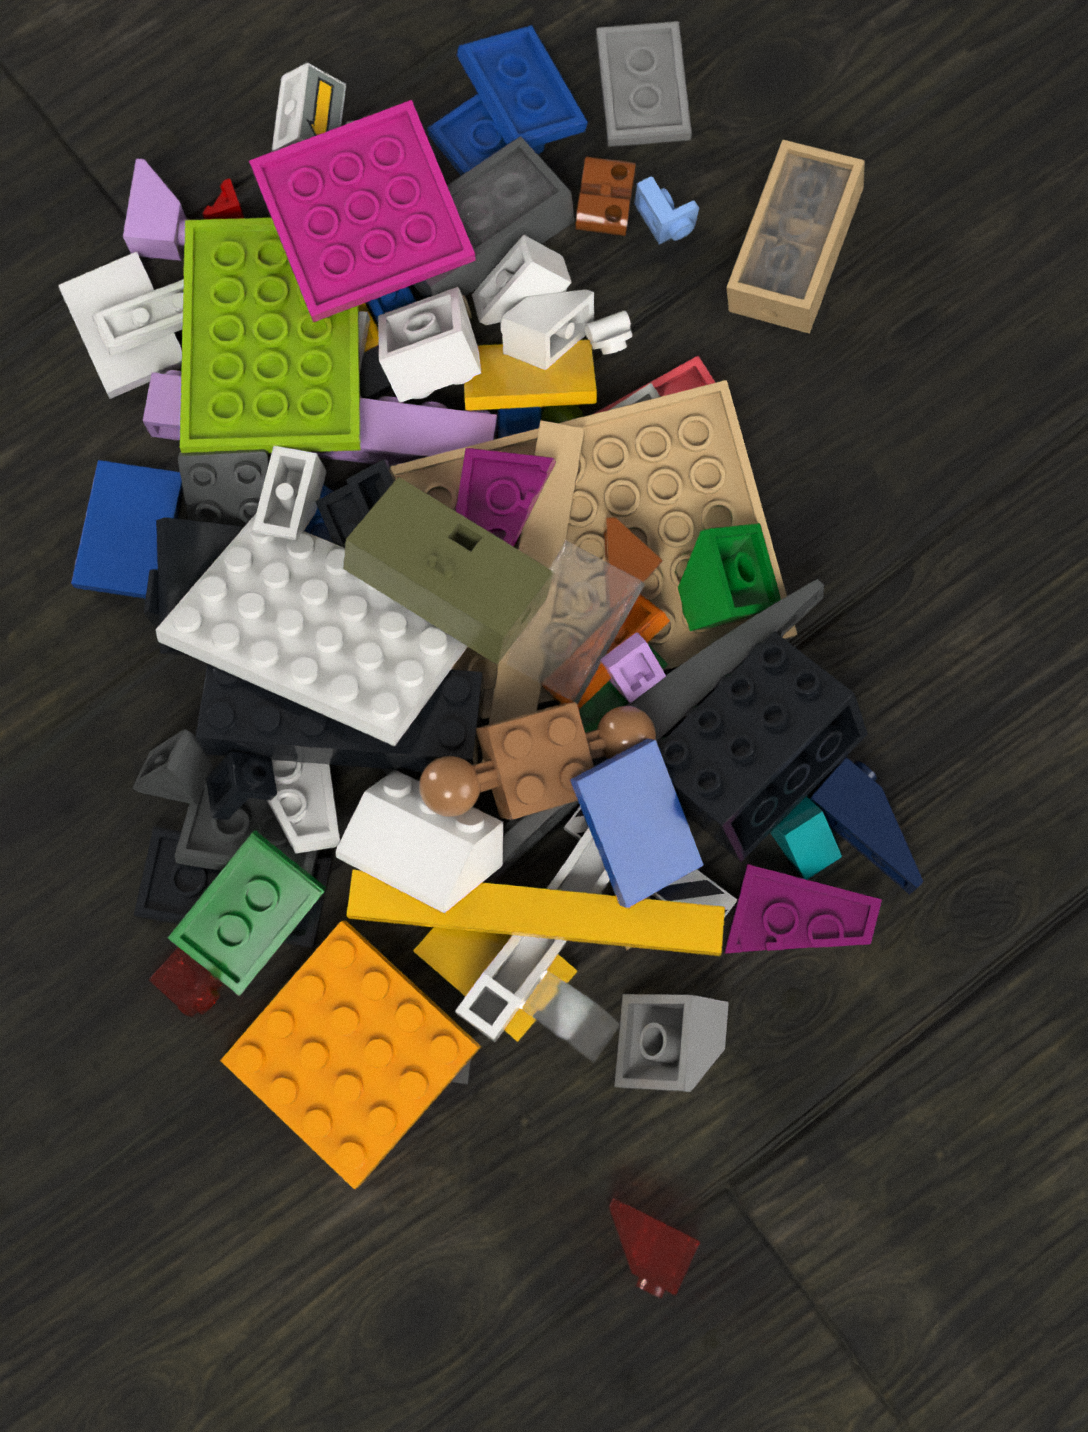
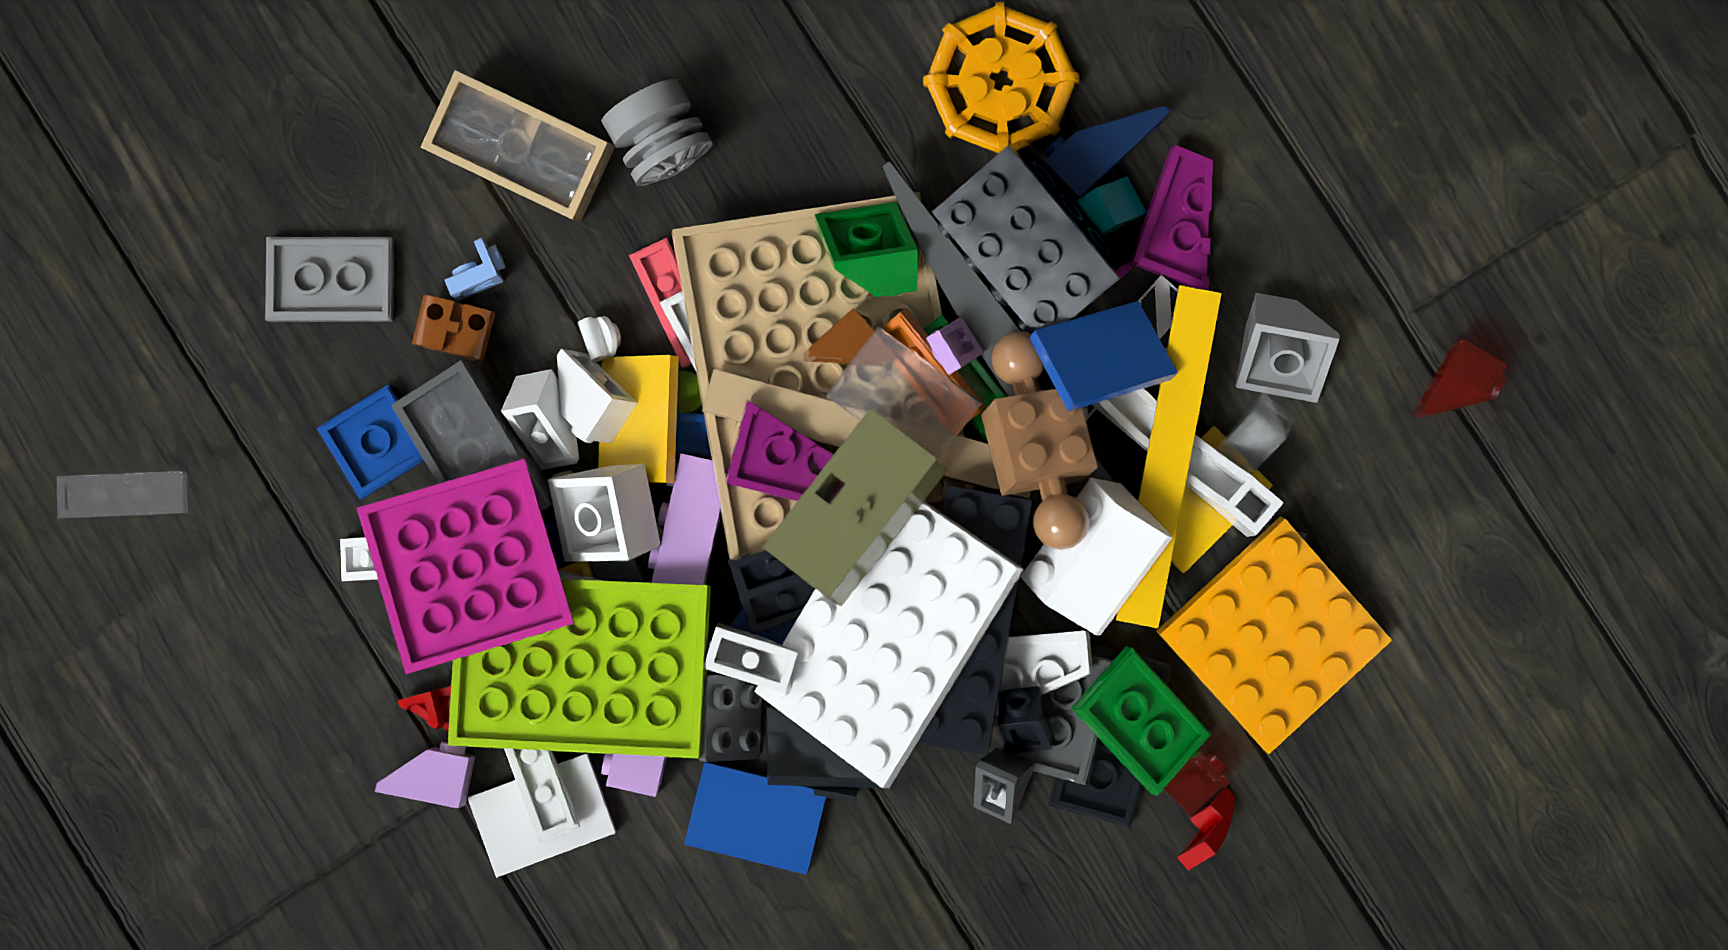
camera: 90 degrees left, 10 degrees up
panel [272,63,346,152] -> none
blue tile [457,25,588,148] -> none
none -> light grey wheel [601,79,713,186]
none -> light orange plate [923,2,1079,154]
none -> red slope [1177,787,1235,870]

